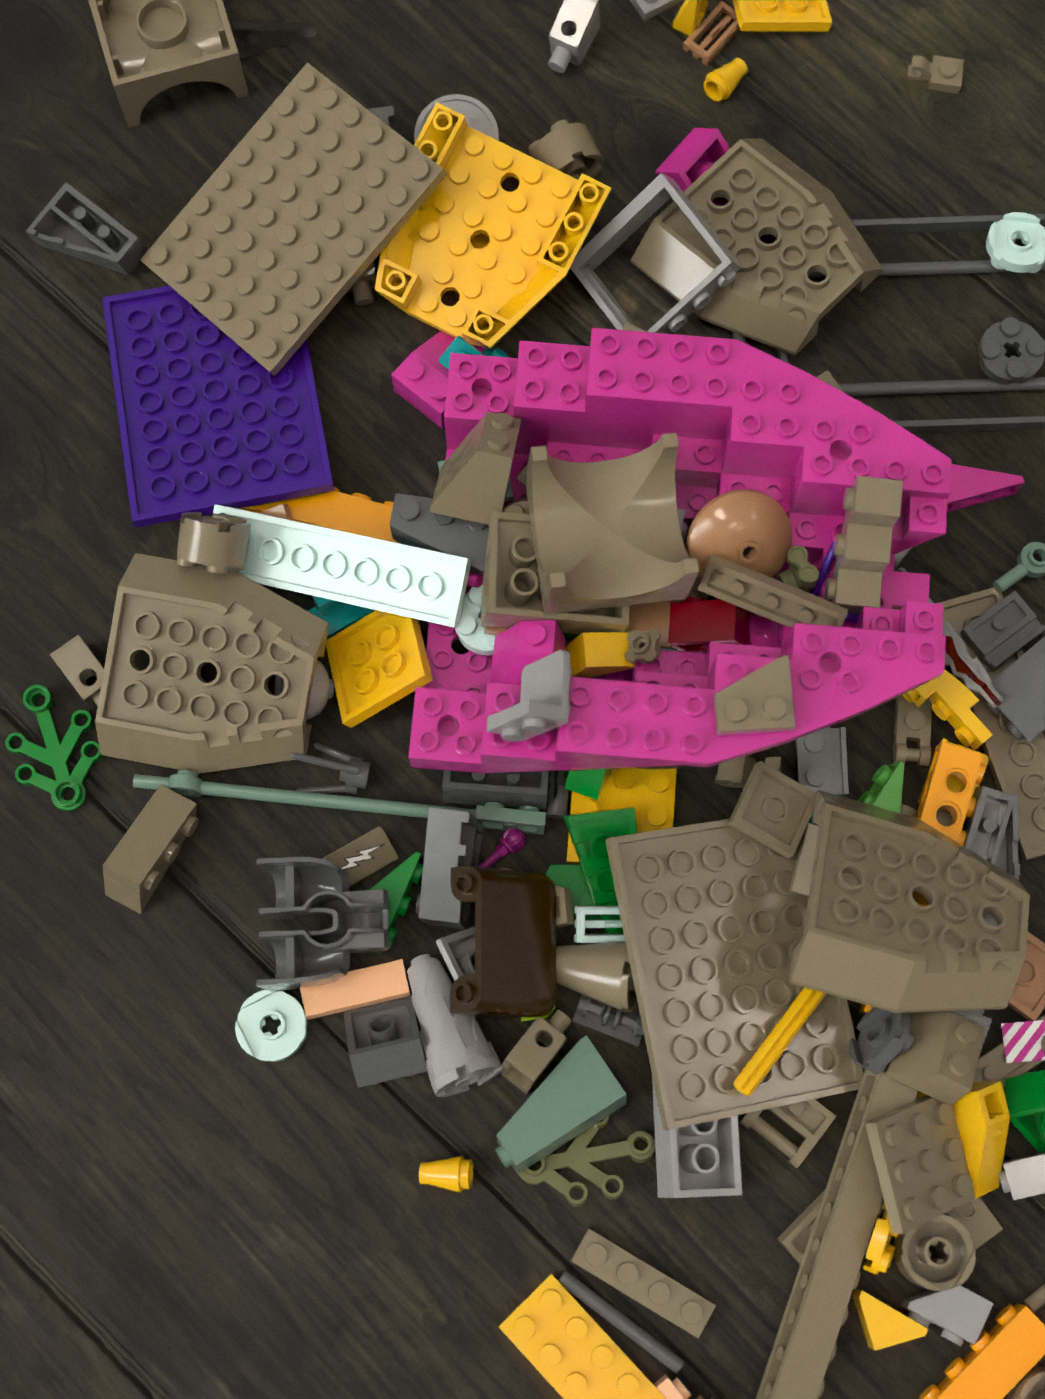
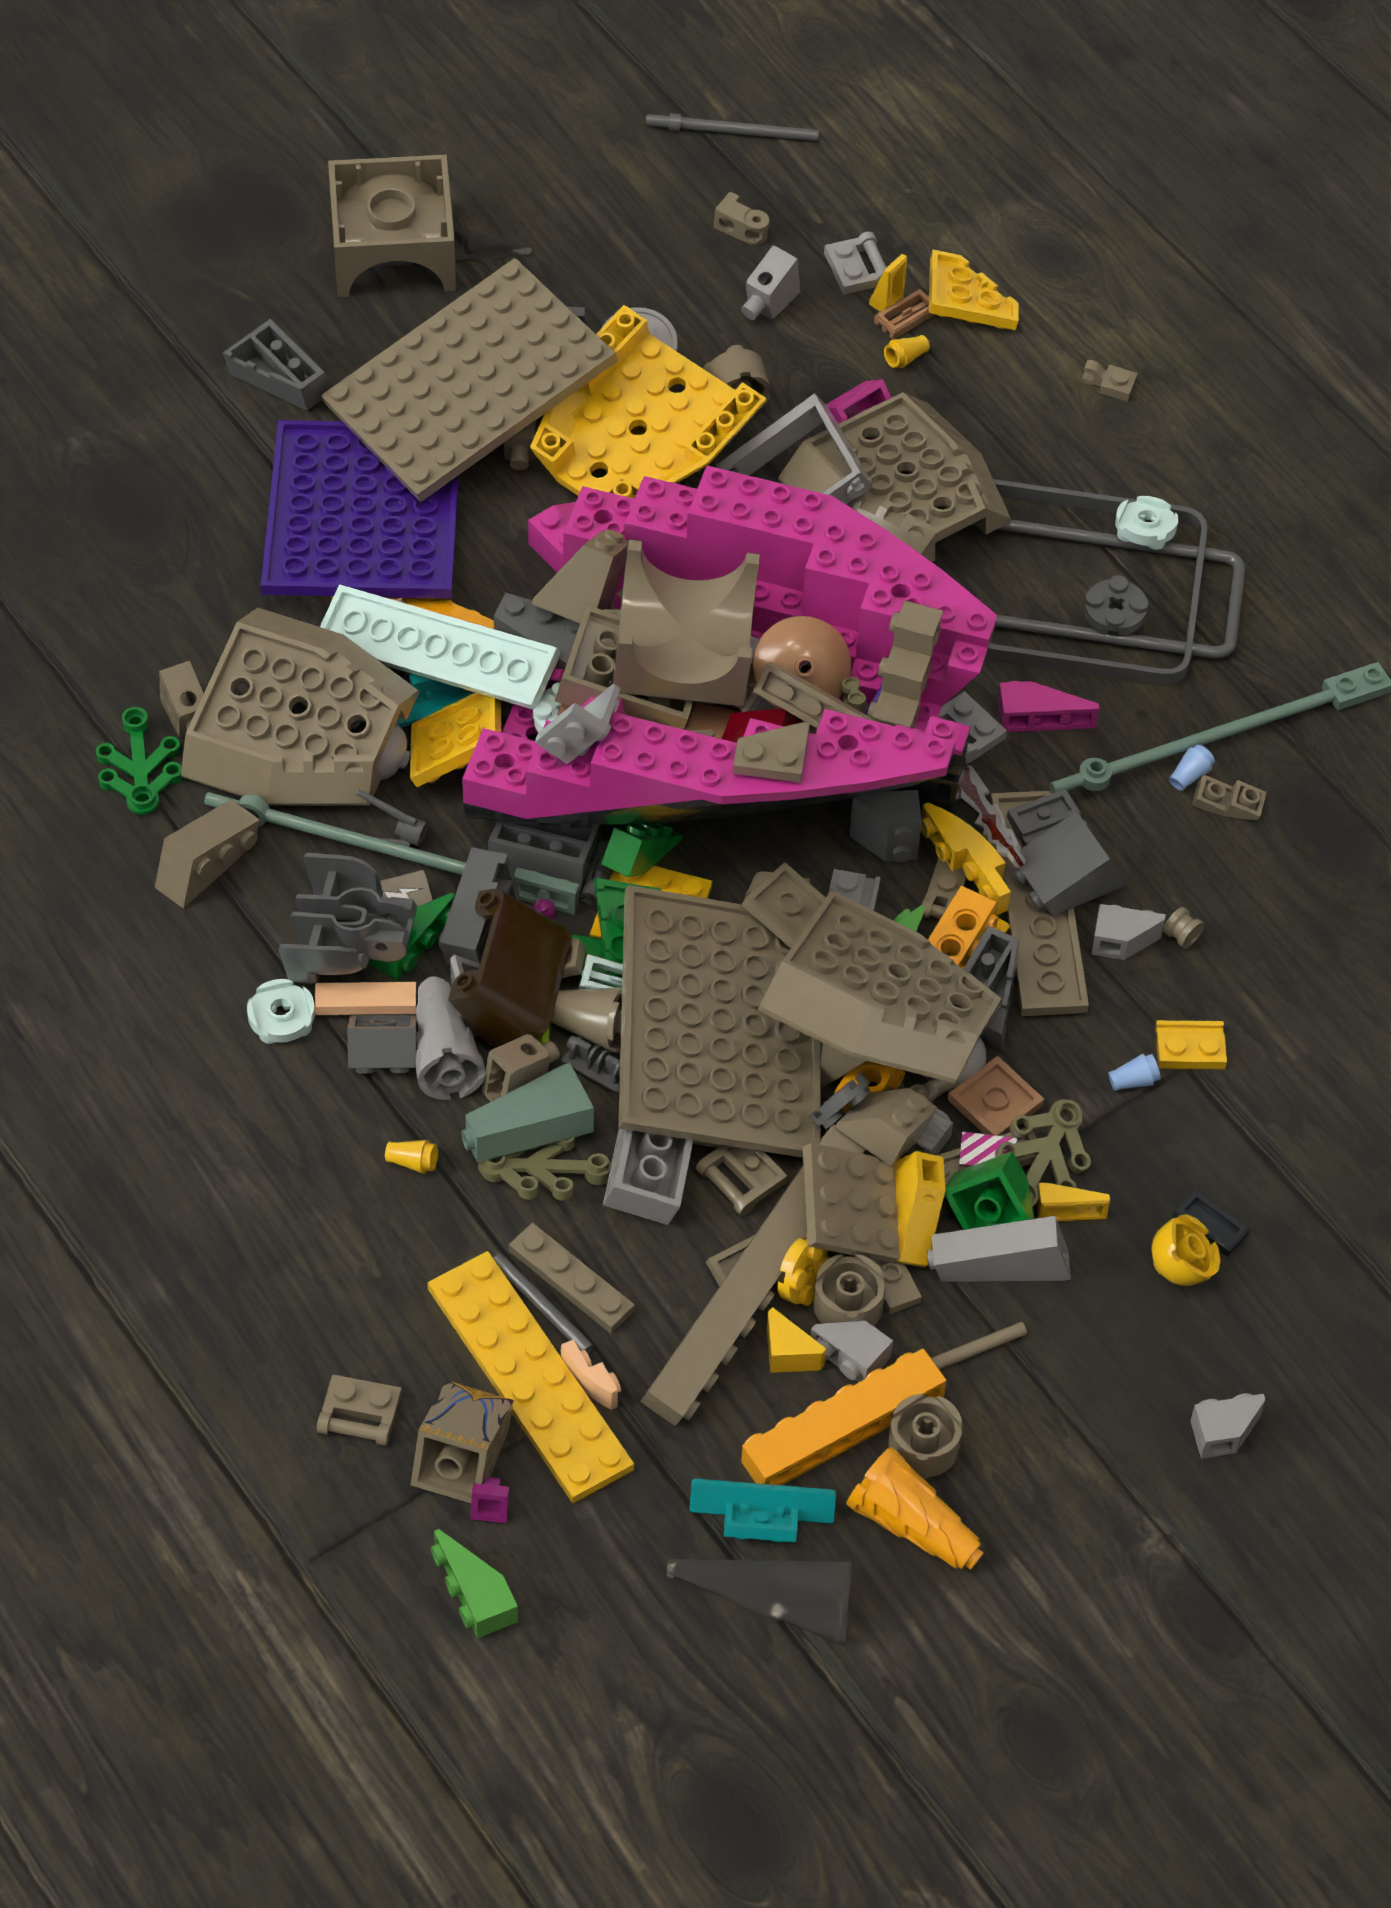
camera: 10 degrees right, 20 degrees down
dark tan brick [177,512,251,574] -> none
yellow axle [733,987,826,1096] -> none

